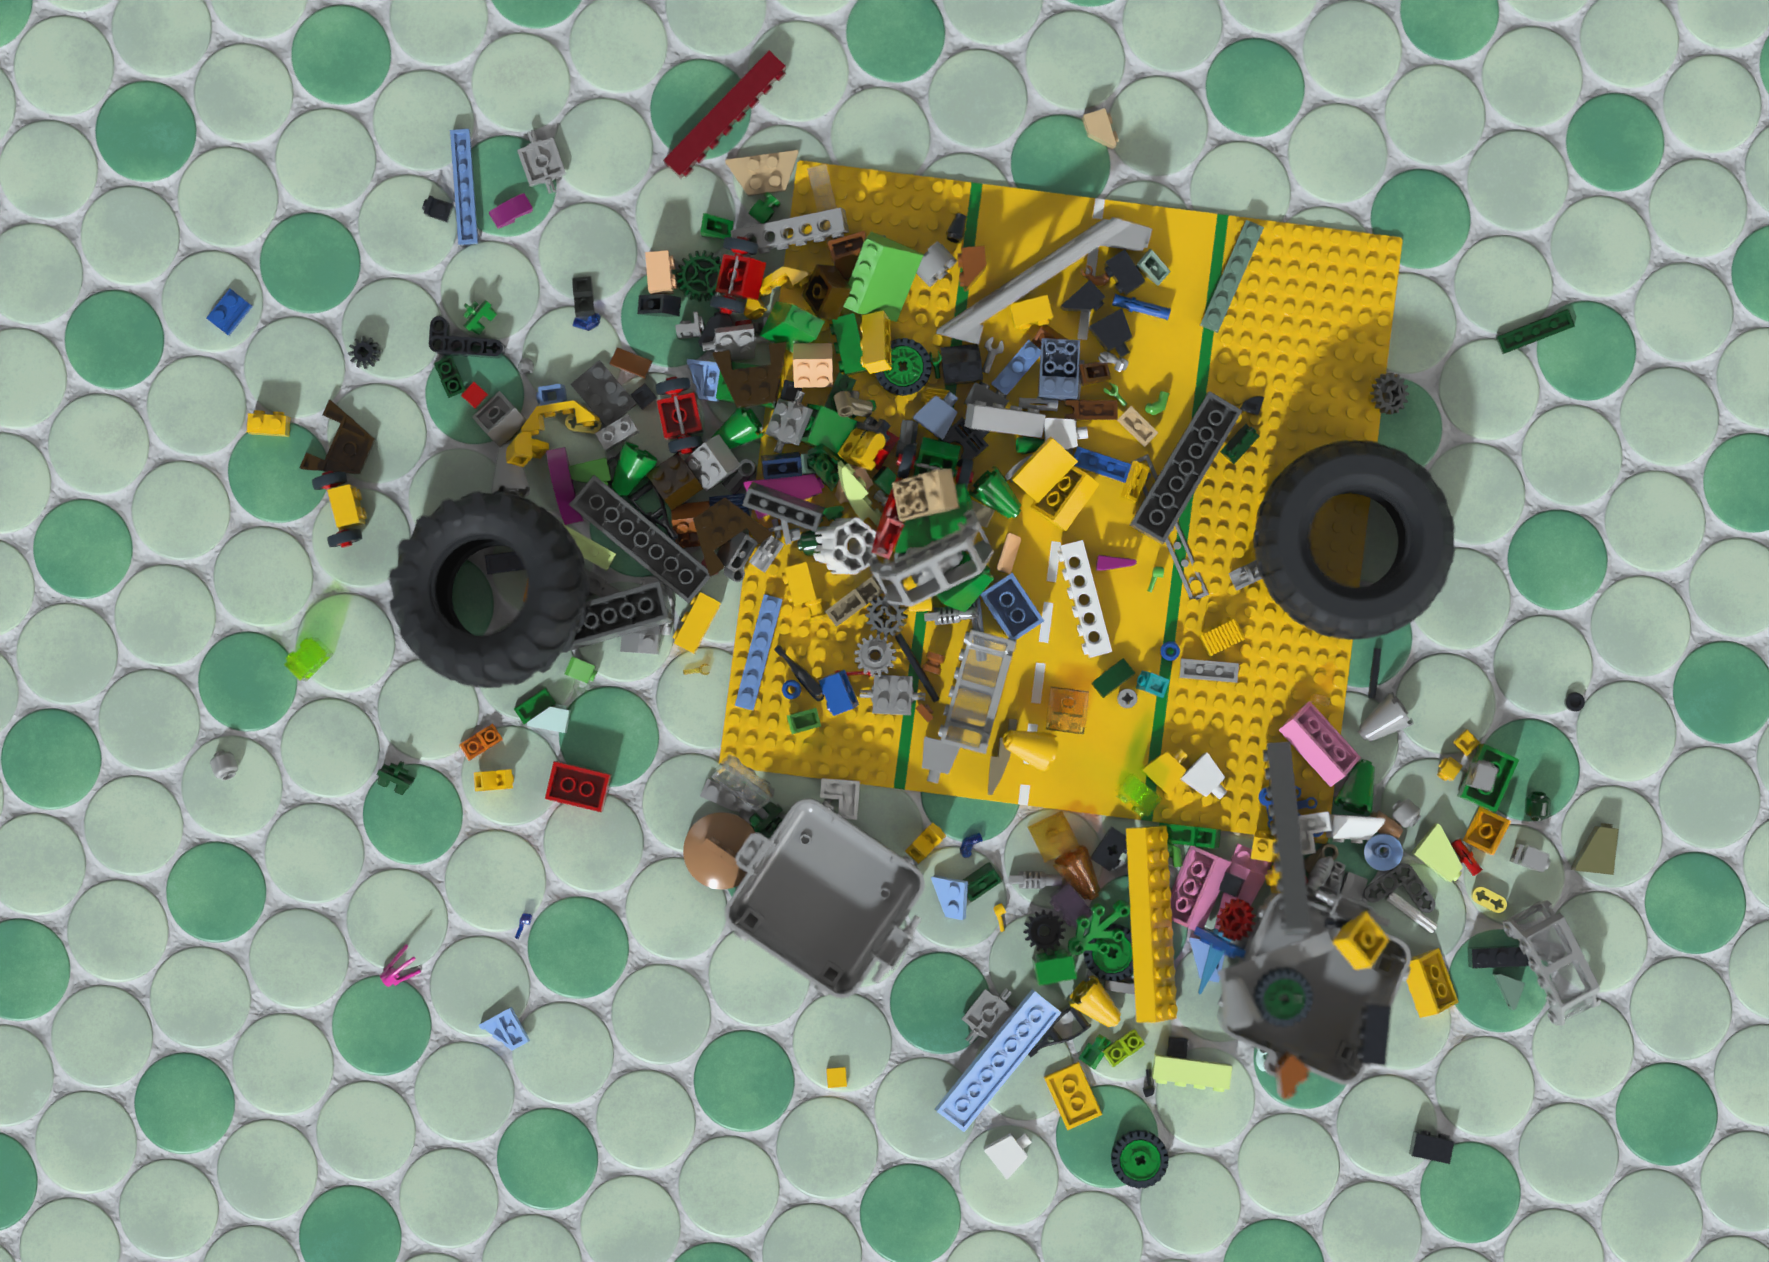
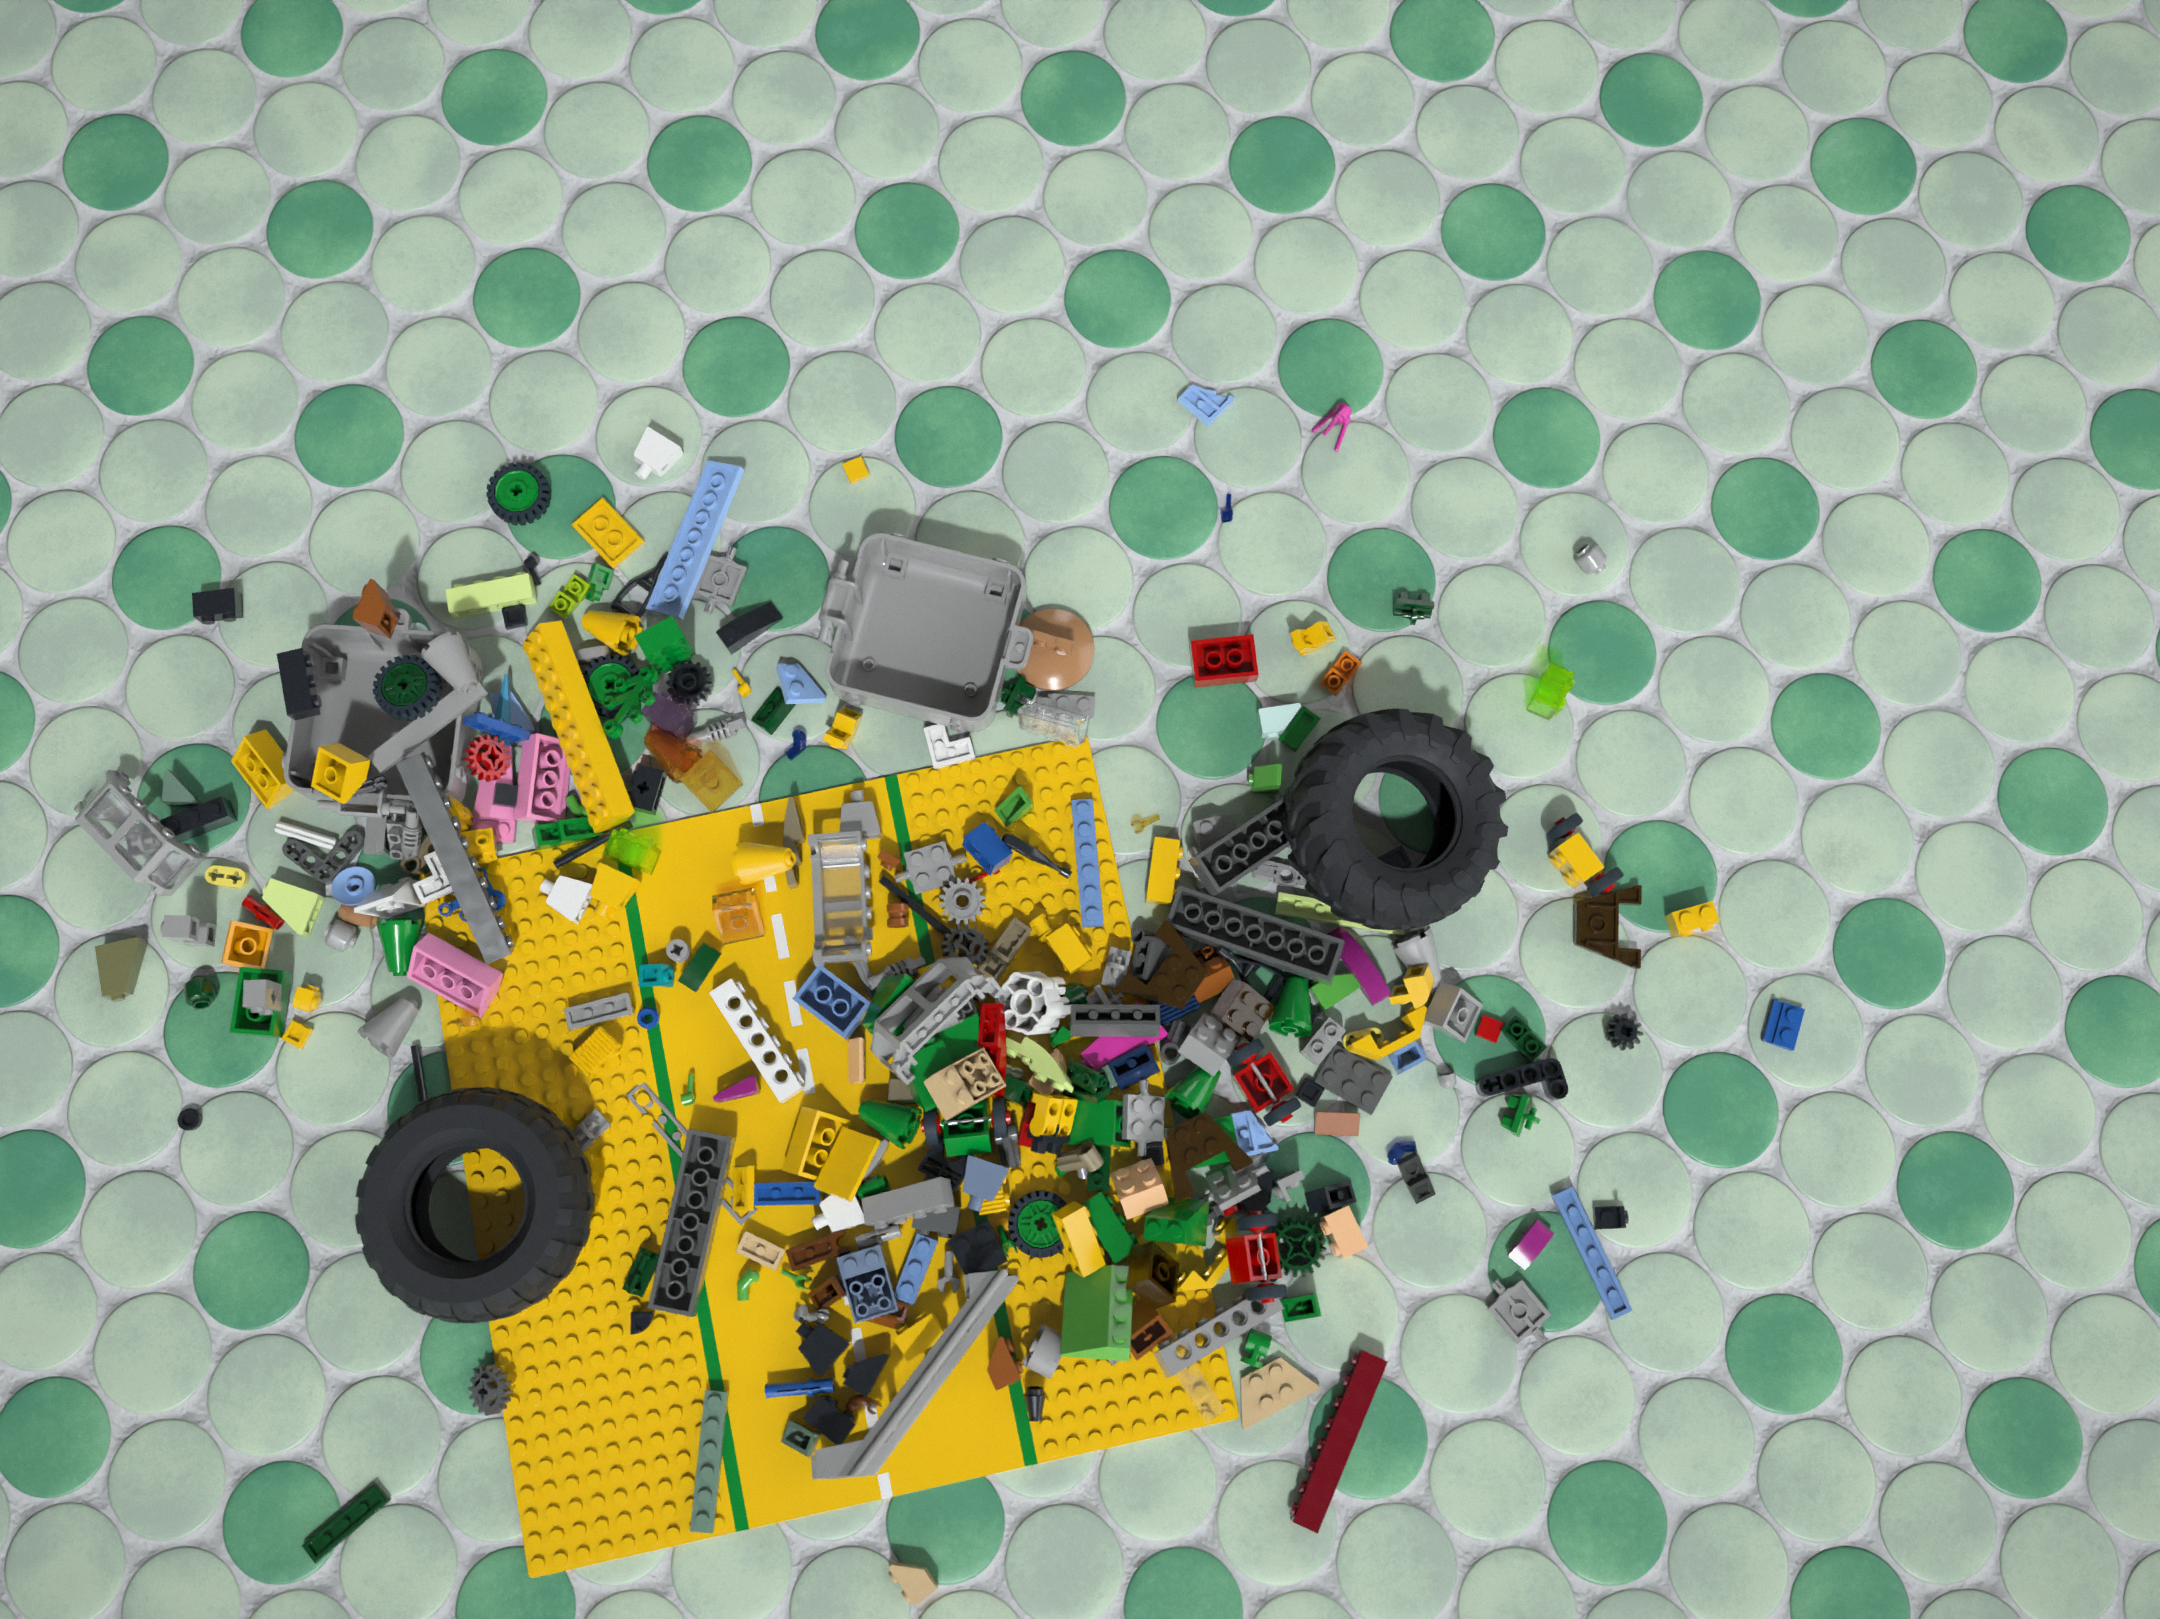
camera: 160 degrees right, 10 degrees down
blue plate [782,680,801,699] -> none
none -> black bar [553,820,634,869]
none -> black slope [716,602,783,655]

